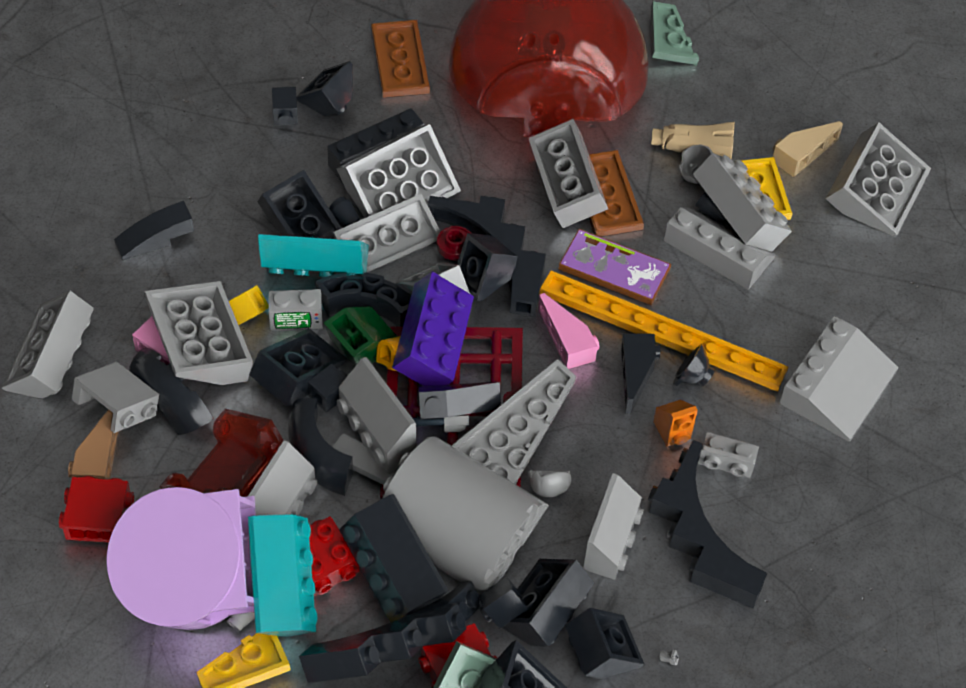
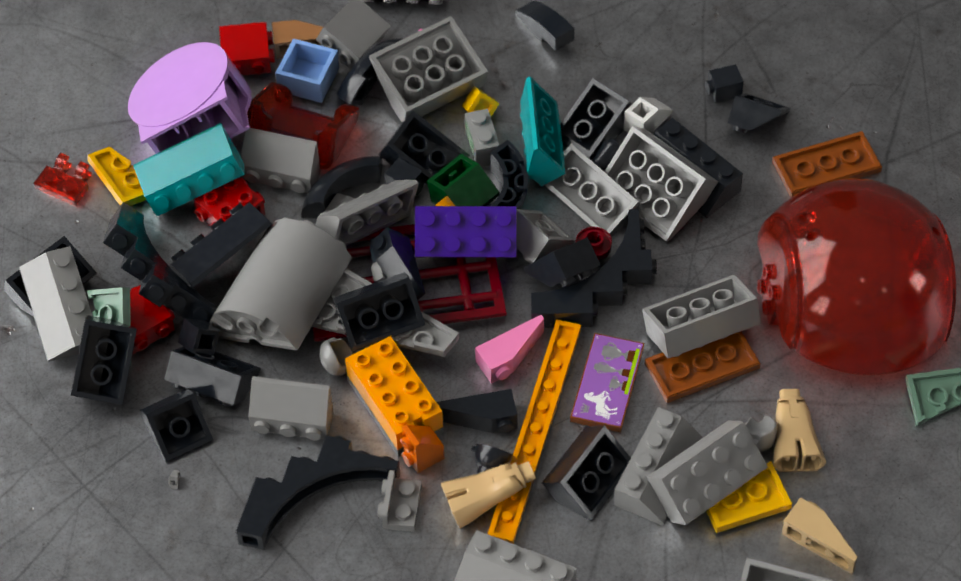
camera: 85 degrees right, 0 degrees up
none -> light blue piece [275,38,339,103]
none -> black slope [332,272,426,351]
none -> light orange piece [345,336,444,456]
none -> tan piece [441,461,536,529]
none -> black slope [542,425,631,520]
none -> white slope [624,97,673,133]

